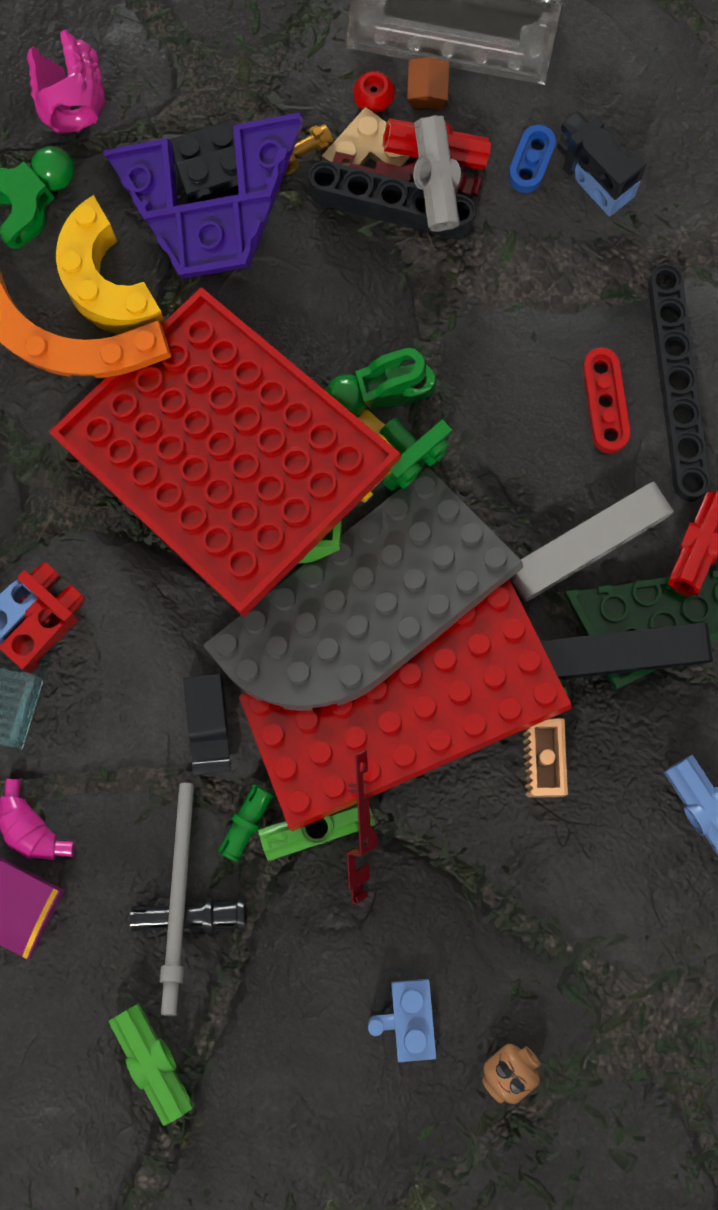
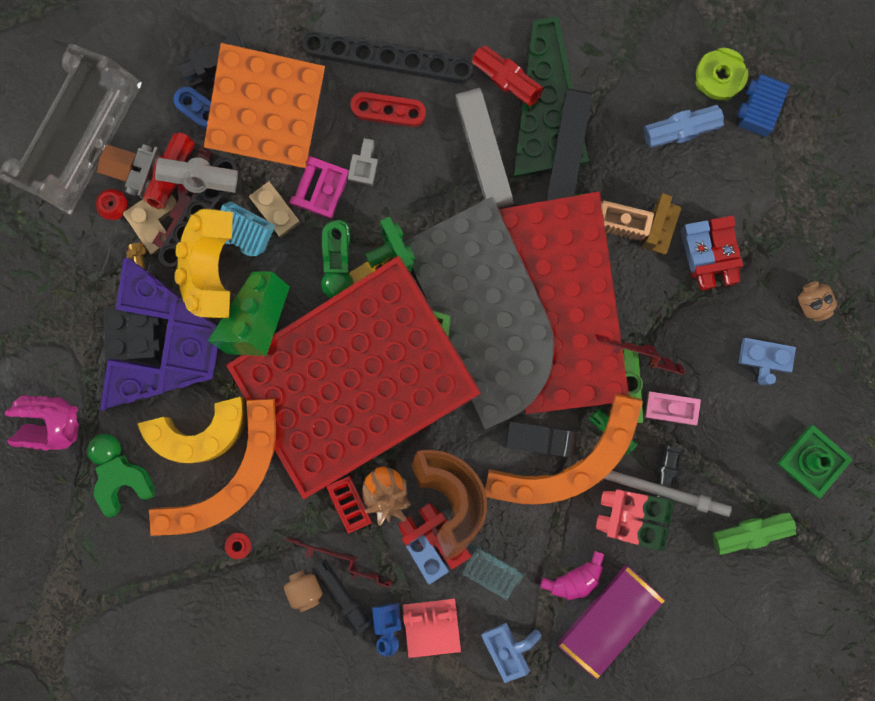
camera: 75 degrees left, 5 degrees up
none -> light grey hinge [125,144,162,199]
none -> yellow brick [175,209,233,318]
none -> orange plate [204,43,325,168]
none -> green wedge [208,272,290,356]
none -> medium azure brick [220,201,275,256]
none -> tan plate [249,182,300,238]
none -> dark pink plate [289,156,349,219]
none -> red slope [326,476,372,534]
none -> light grey plate [348,138,378,186]
none -> medium nougat hair [363,466,411,526]
none -> dark orange brick [411,450,487,560]
none -> orange plate [485,393,643,504]
none -> hips [596,490,675,551]
none -> pearl gold bracket [641,193,681,255]
none -> bright pink plate [644,392,701,425]
none -> red hips [680,215,743,291]
none -> green plate [777,425,853,499]

